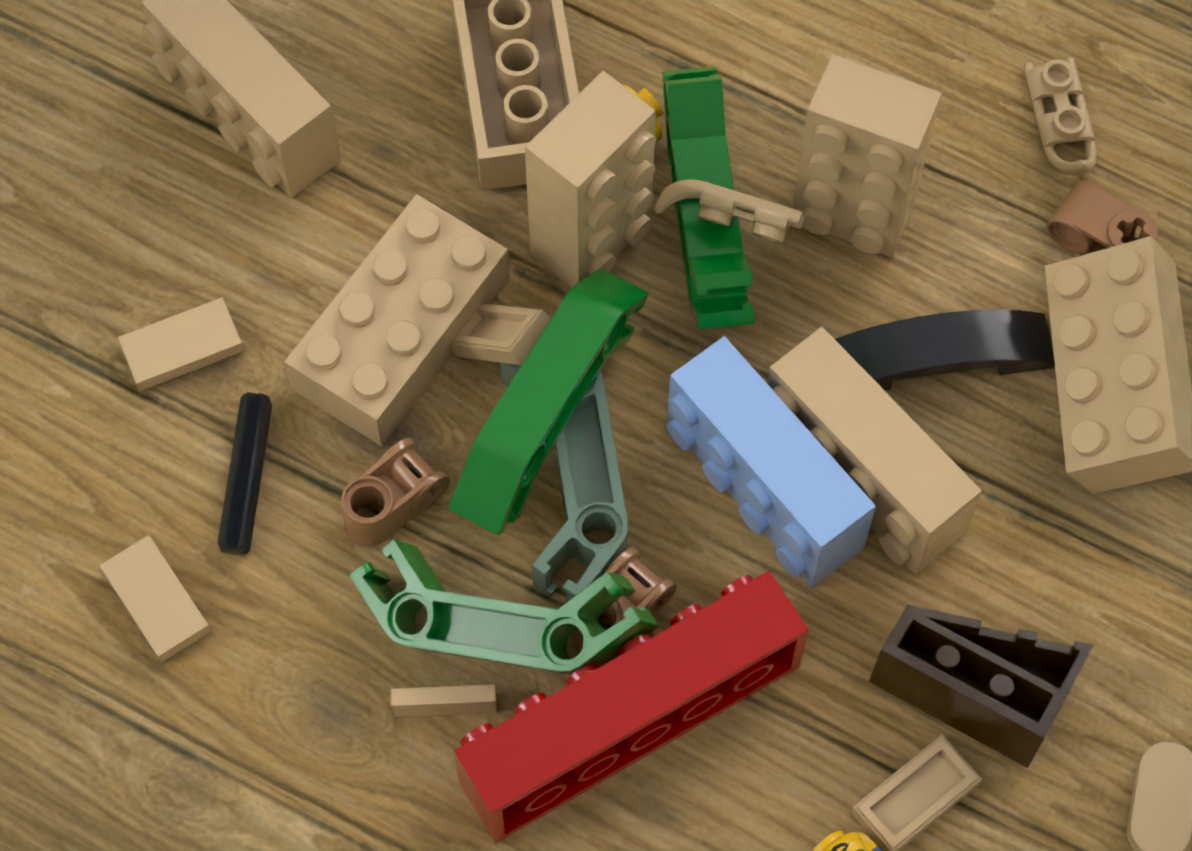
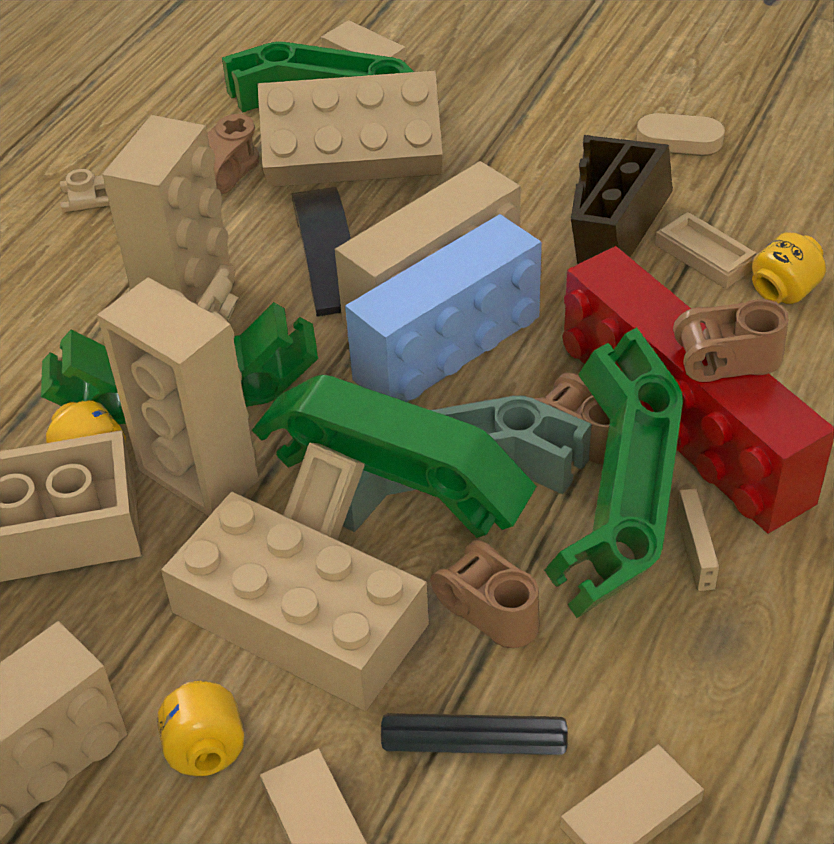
camera: 90 degrees left, 20 degrees down
none -> yellow head [157,681,244,777]
none -> medium nougat piece [673,299,789,382]

